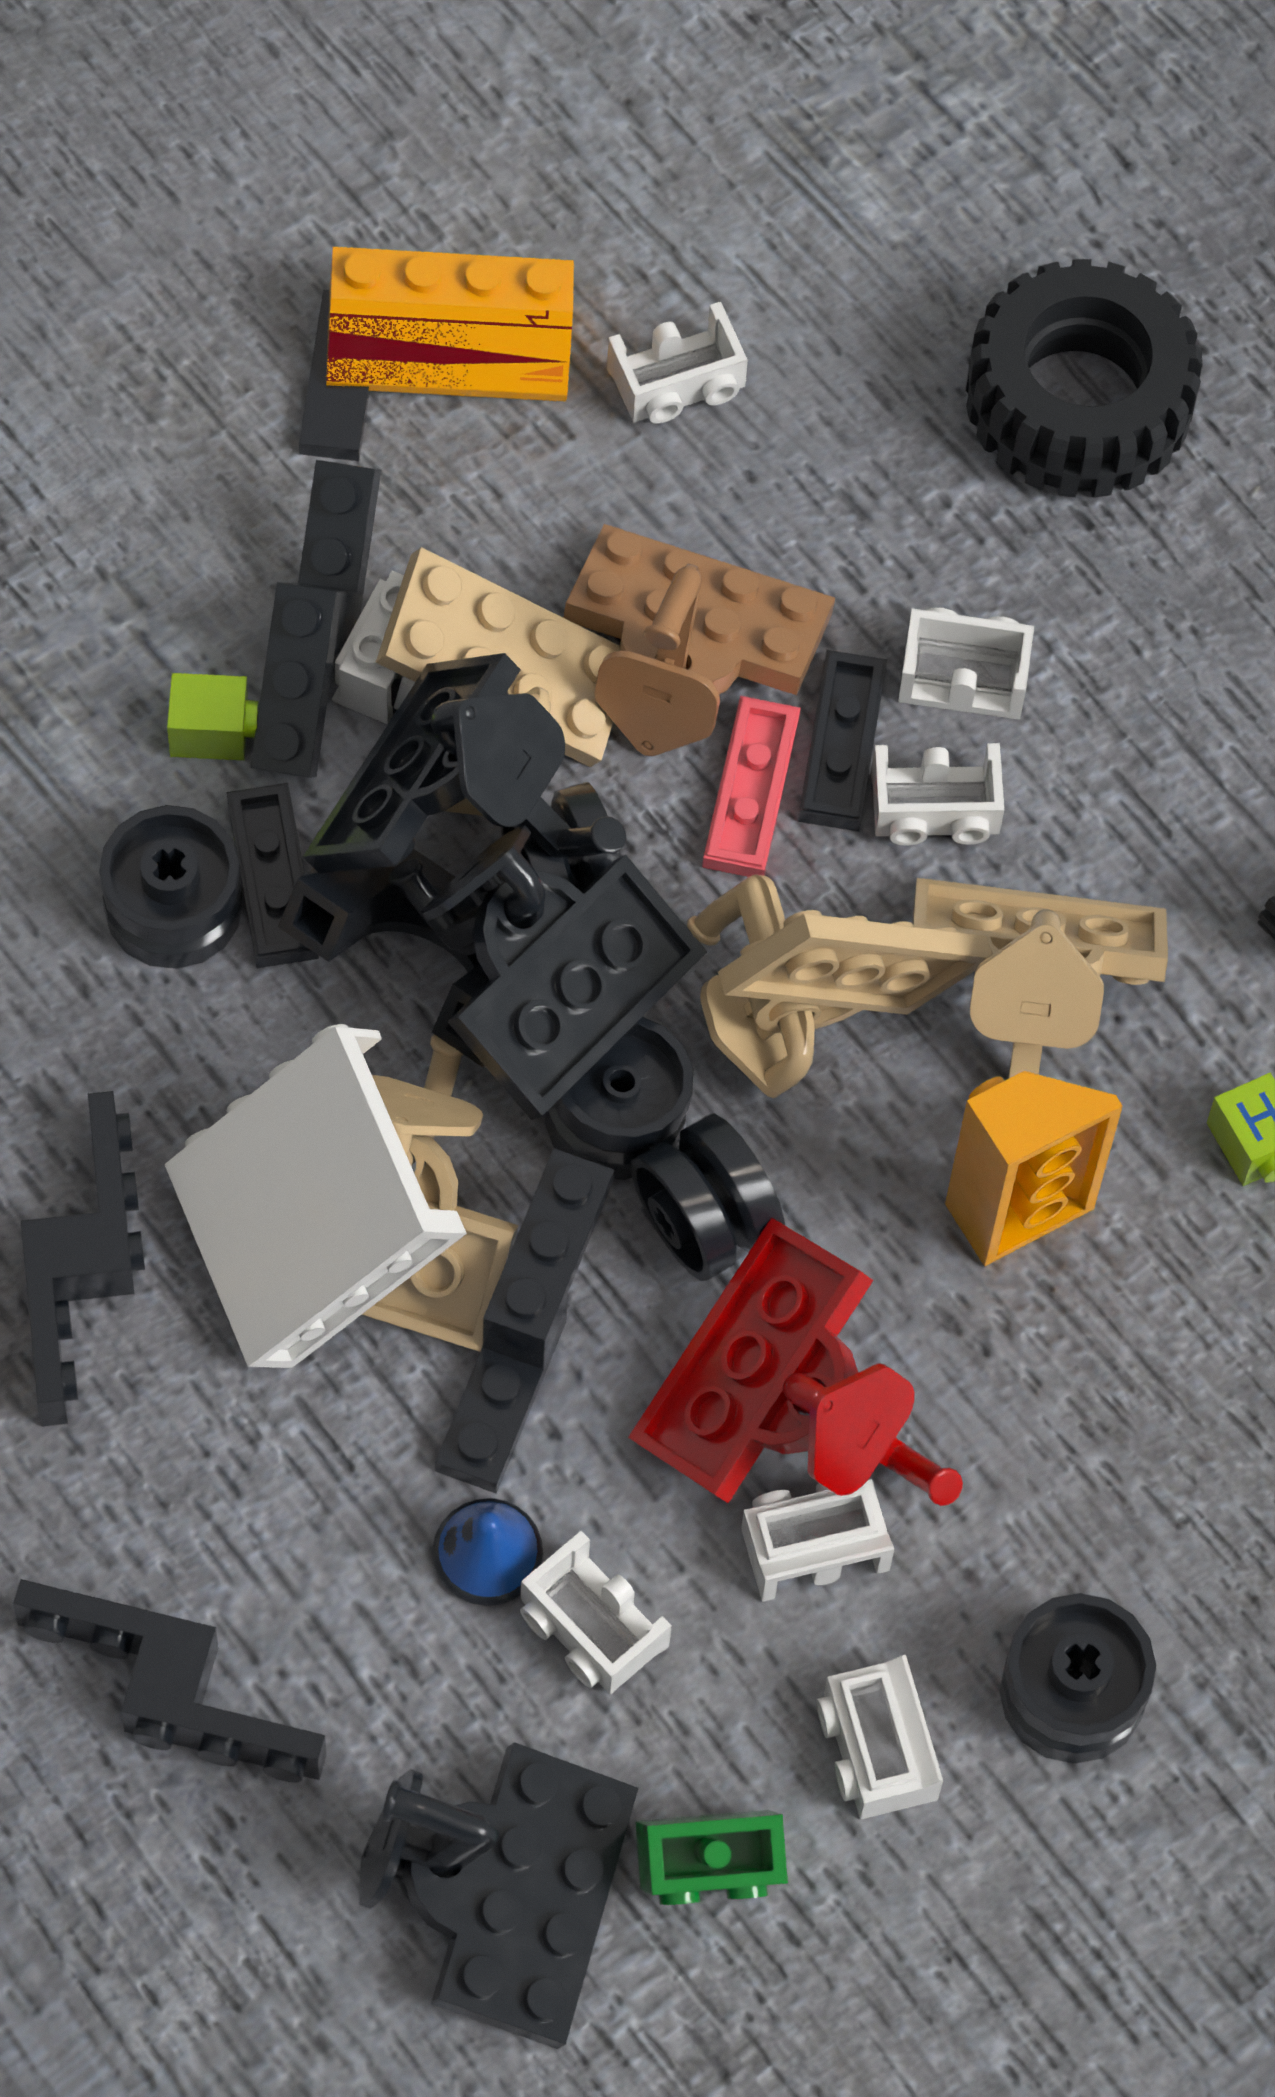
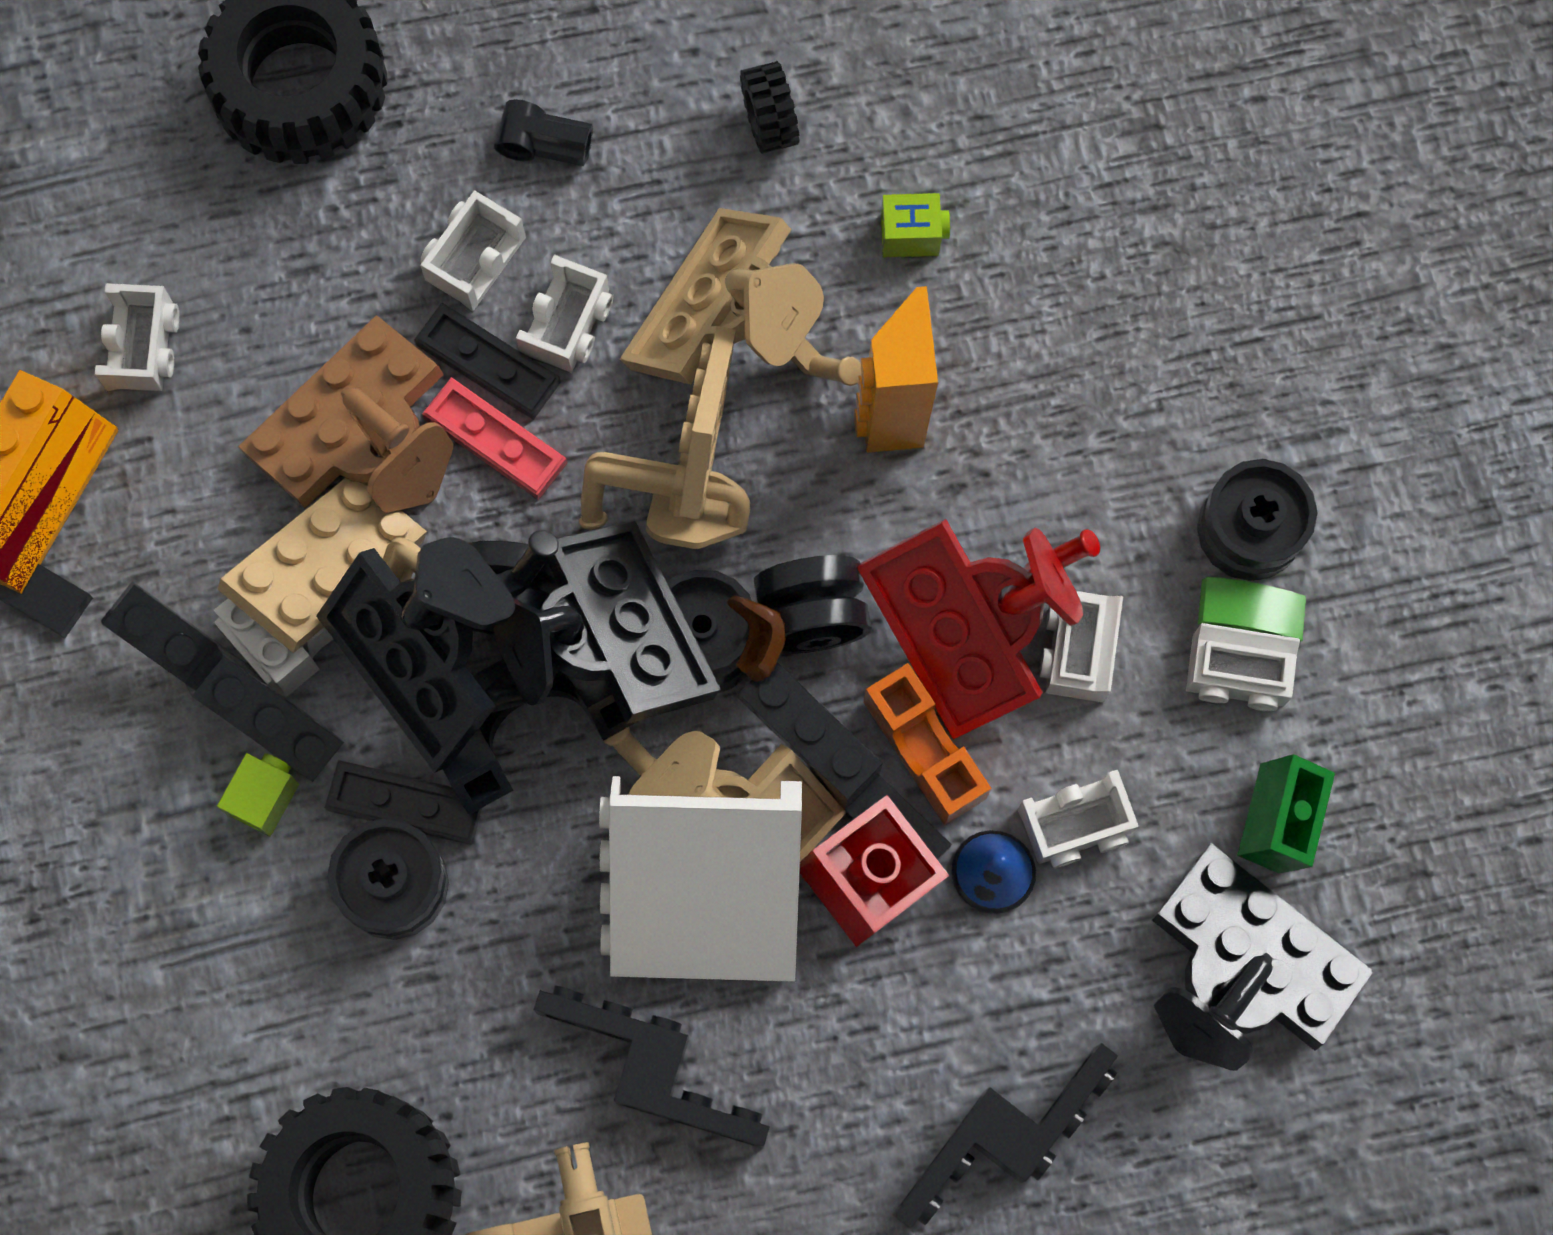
camera: 65 degrees left, 10 degrees up
none -> black piece [494,99,593,166]
none -> reddish brown hair [727,596,786,682]
none -> red slope [799,795,949,948]
none -> orange arch [863,663,992,826]
none -> bright green slope [1198,577,1306,642]

